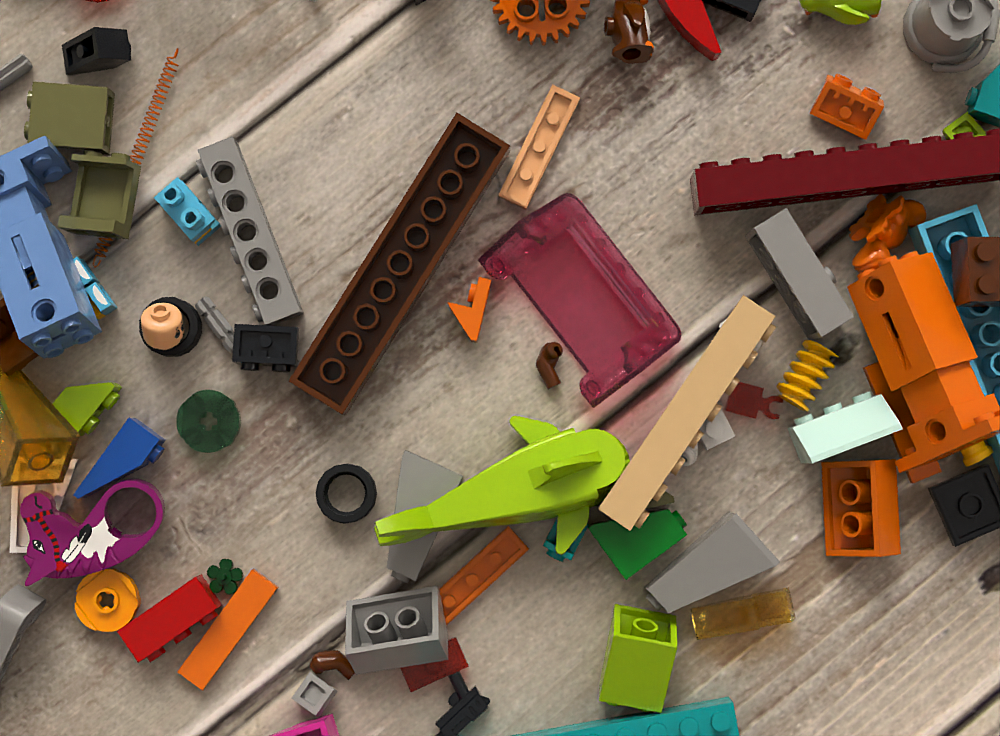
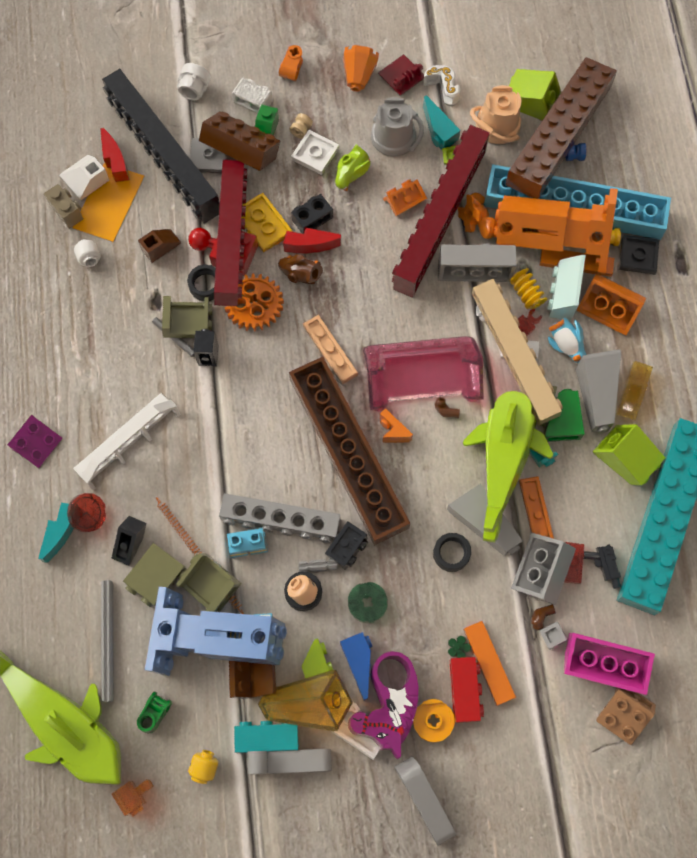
camera: 60 degrees left, 15 degrees down
none -> animal [548,317,586,363]

